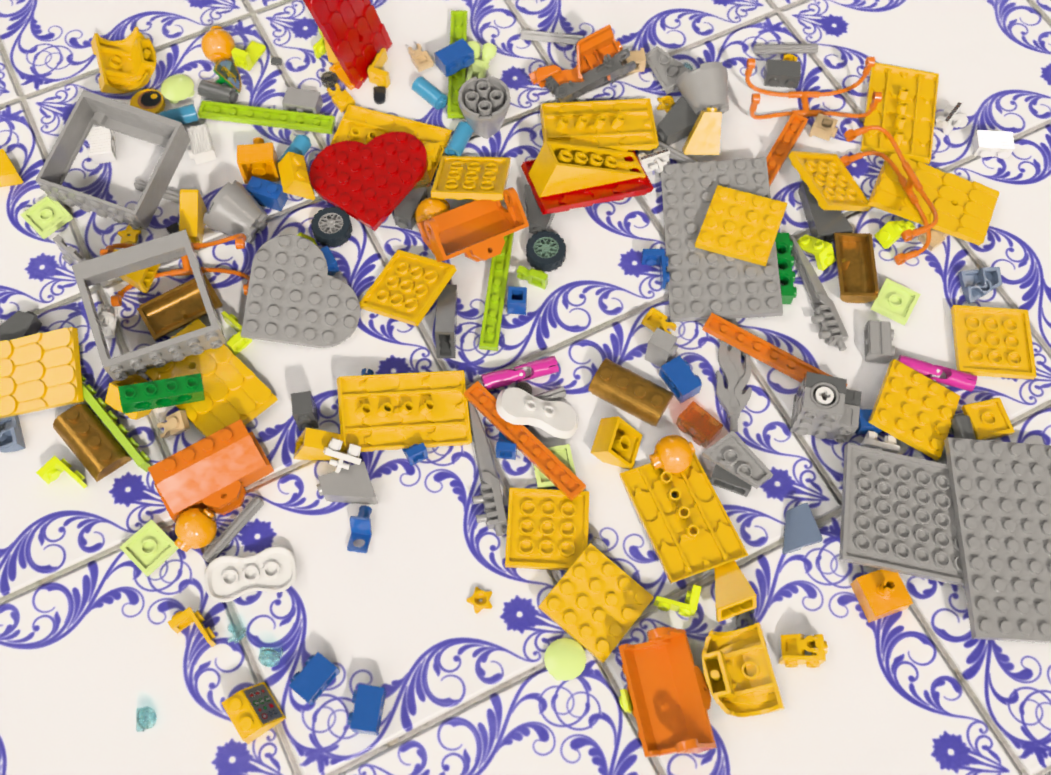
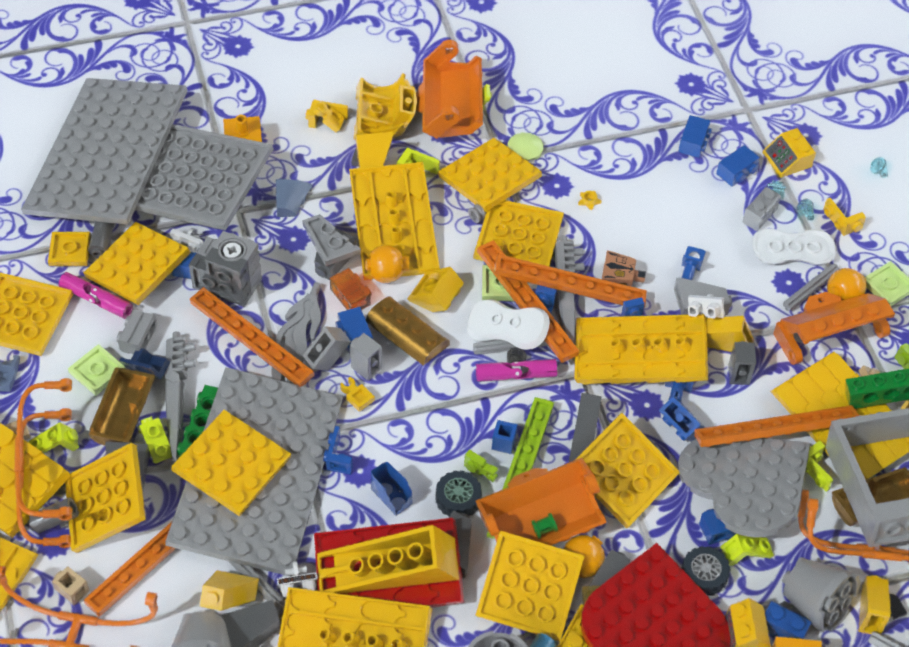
camera: 170 degrees left, 10 degrees down
none -> dark grey brick [28,497,79,534]
none -> dark blue panel [119,348,170,380]
none -> light grey brick [303,326,351,371]
none -> blue piece [371,462,413,516]
none -> orange plate [494,254,647,308]
none -> green bush [531,513,558,539]
none -> nougat torso [602,250,646,287]
none -> blue brick [659,396,706,442]
none -> orange plate [695,405,860,447]
none -> light grey brick [742,187,781,231]

